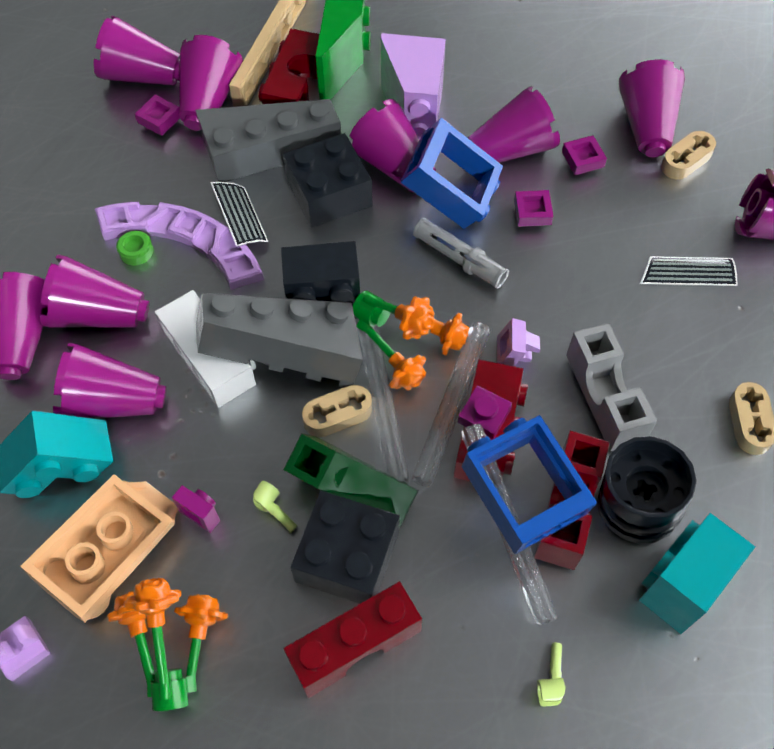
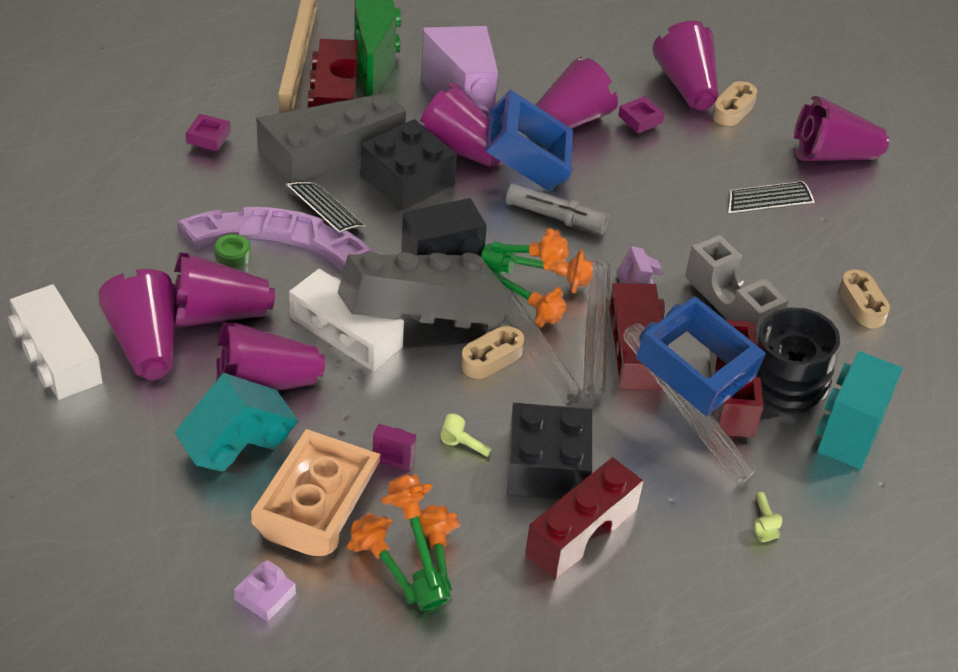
camera: 20 degrees left, 15 degrees down
magenta cone [93,16,180,86] -> none
magenta cone [179,35,243,131] -> none
dark green slope [283,433,419,527] -> none
magenta plate [457,385,512,440] -> none
magenta plate [514,190,554,227] -> none

